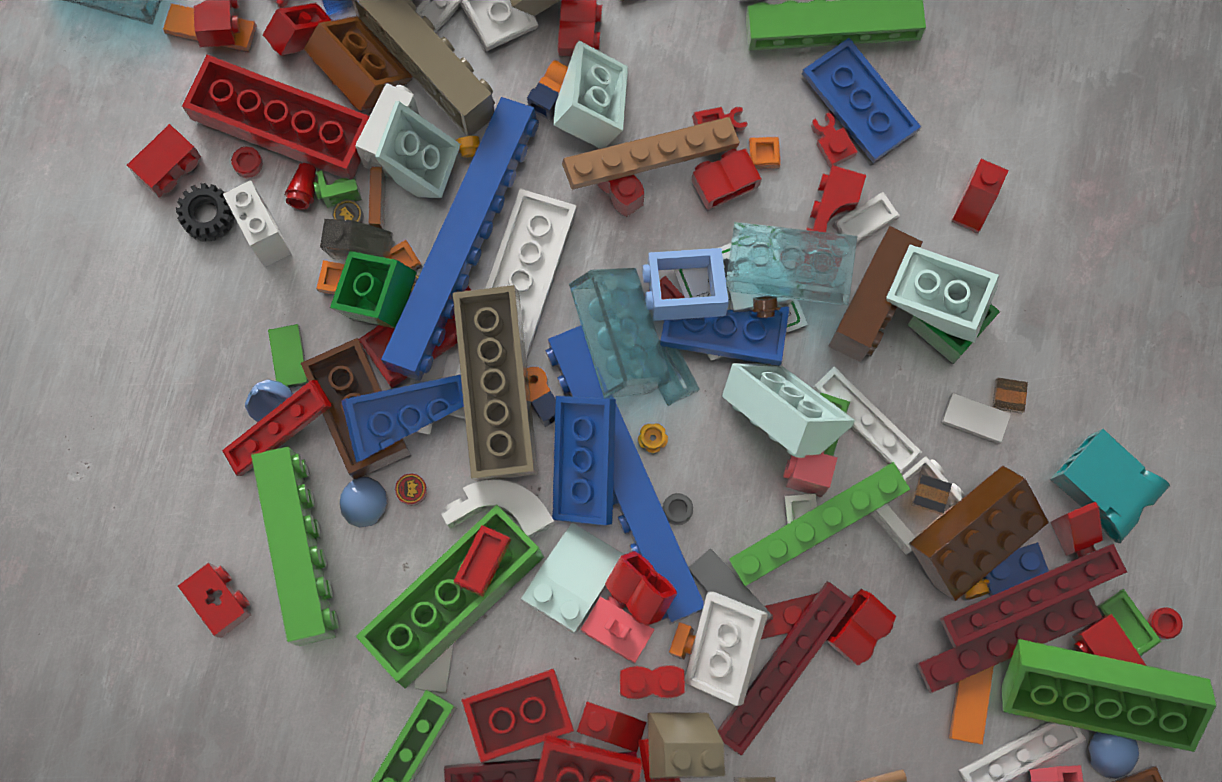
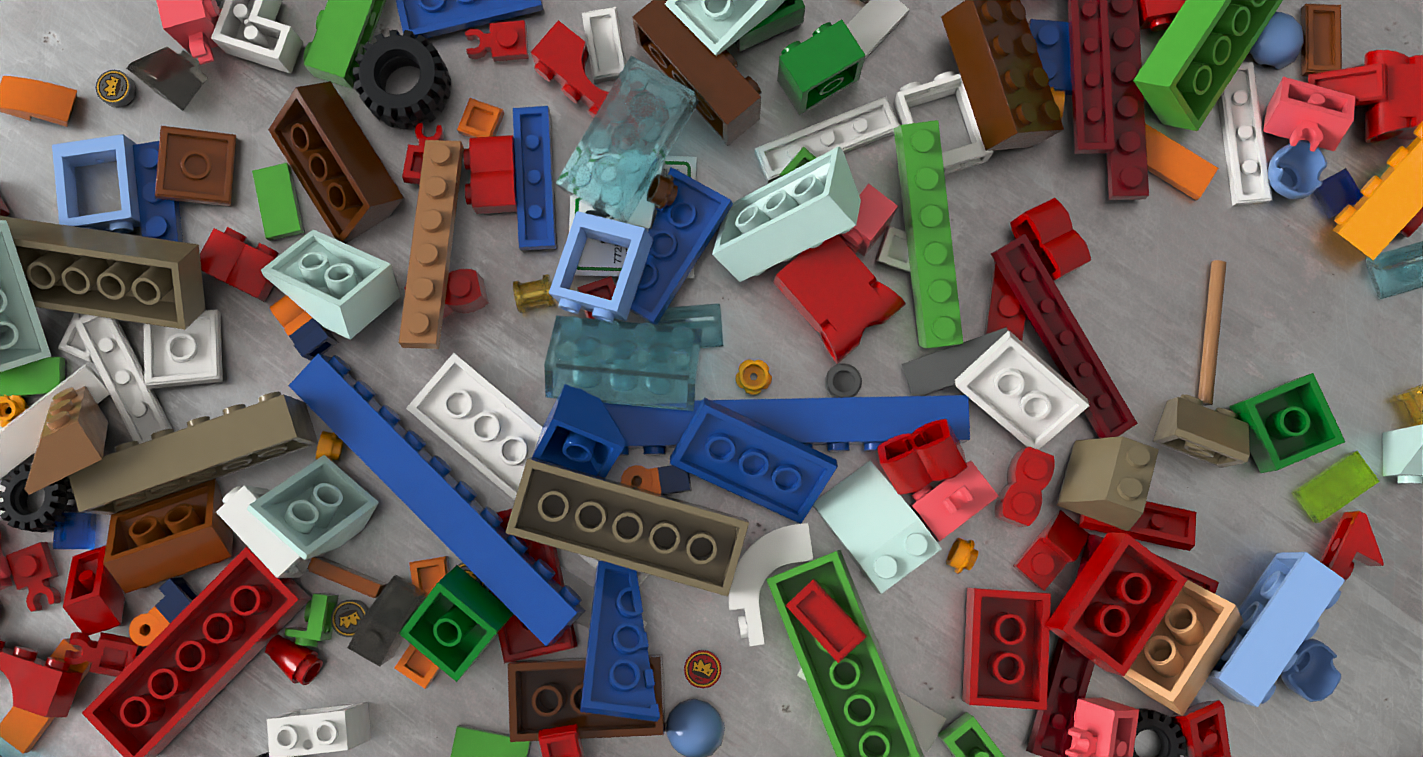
camera: 60 degrees left, 5 degrees up
red tile [231,146,263,178] -> none
orange plate [669,622,696,660] -> none
tile [911,474,952,515] -> none
none -> red plate [63,632,138,677]
none -> leg [129,577,198,646]
none -> bright green tile [252,163,304,241]
none -> reddish brown slope [268,81,404,244]
none -> black tyre [353,30,451,130]
none -> blue plate [513,106,556,251]
none -> clear yellow bush [513,274,556,313]
none -> blue slope [532,384,626,478]
none -> red piece [773,235,906,364]
none -> green brick [777,19,866,115]
none -> light orange plate [946,538,978,574]

